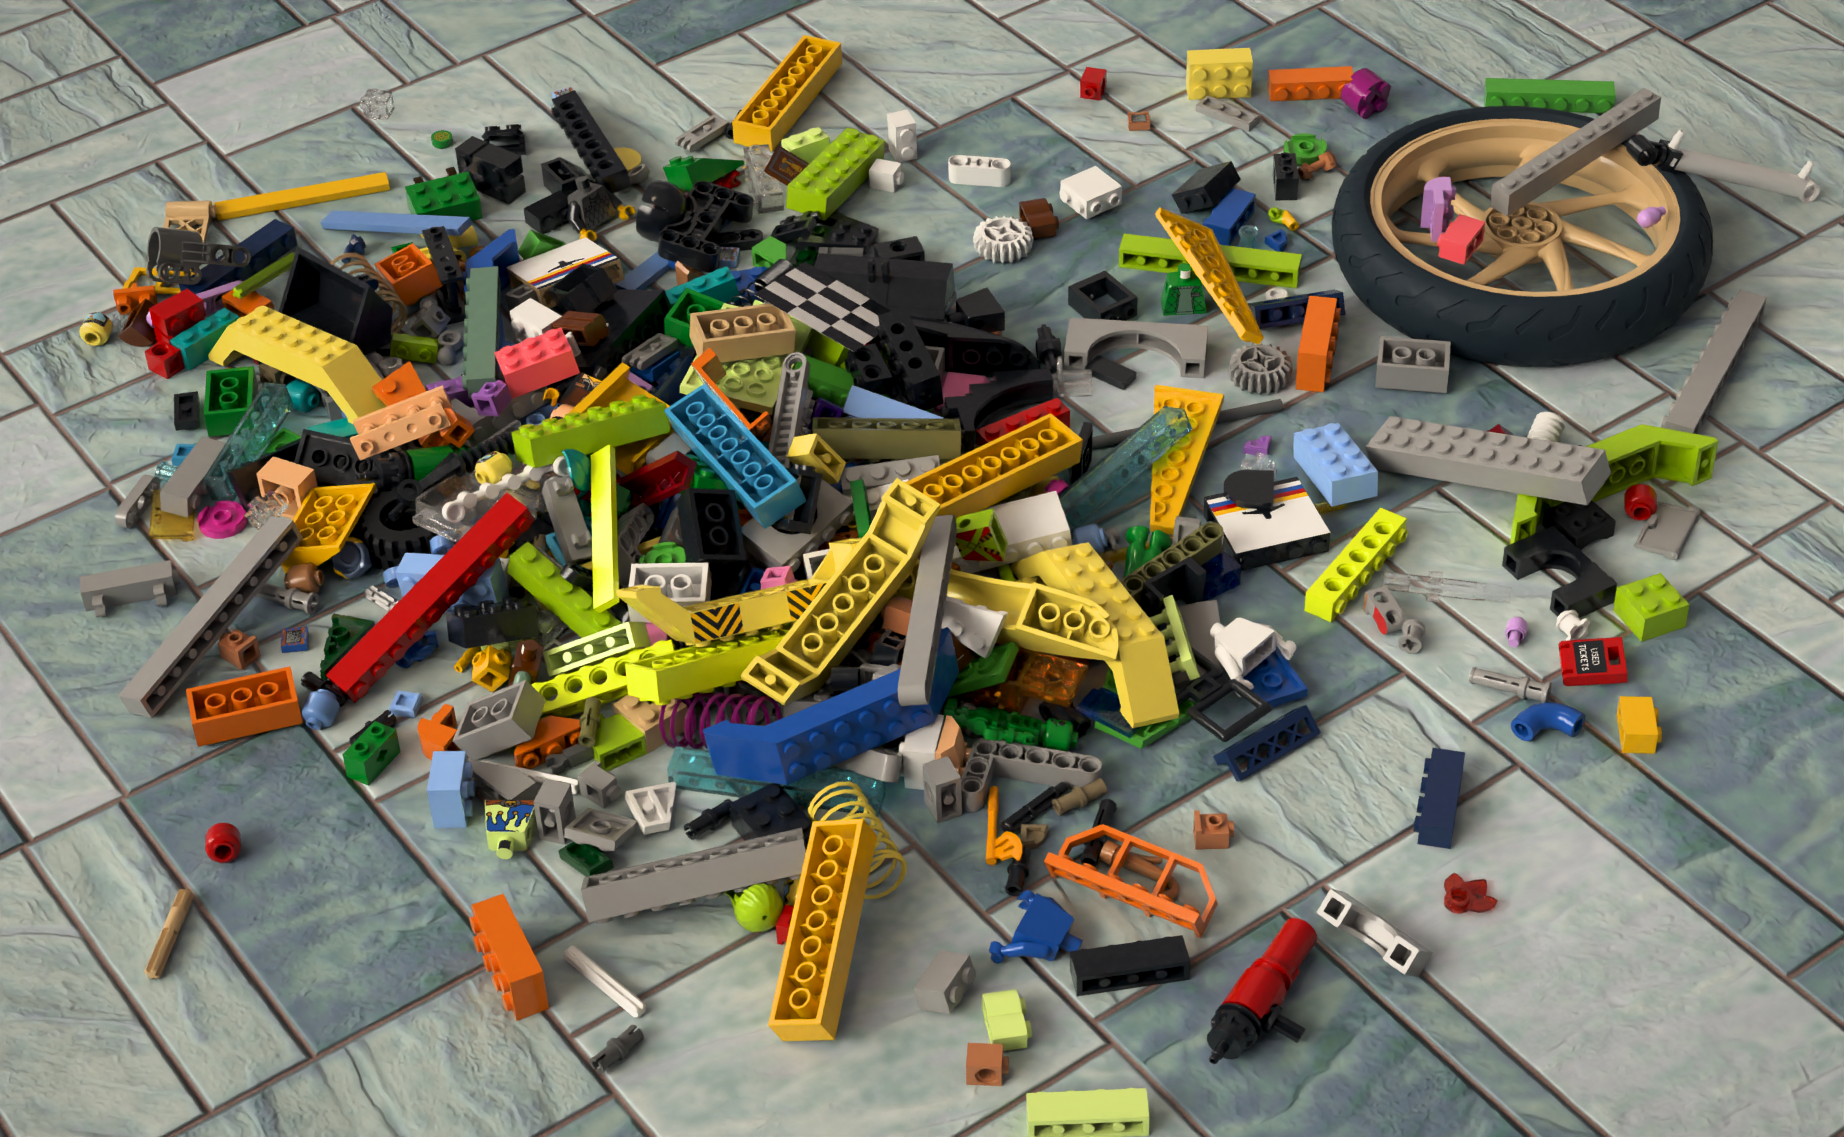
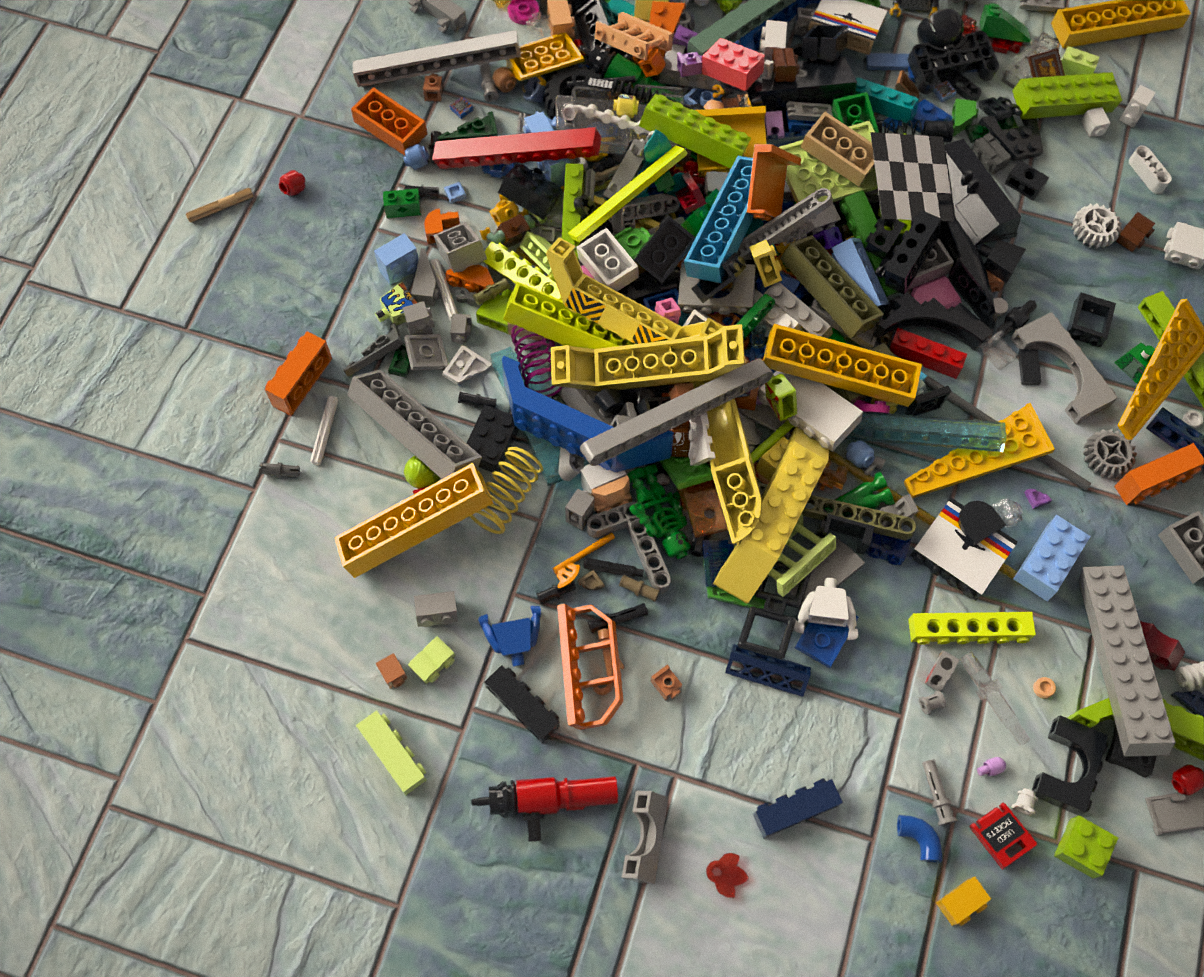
camera: 50 degrees right, 25 degrees up
none -> dark grey wing [344,323,403,377]
none -> light nougat tile [1033,677,1056,699]

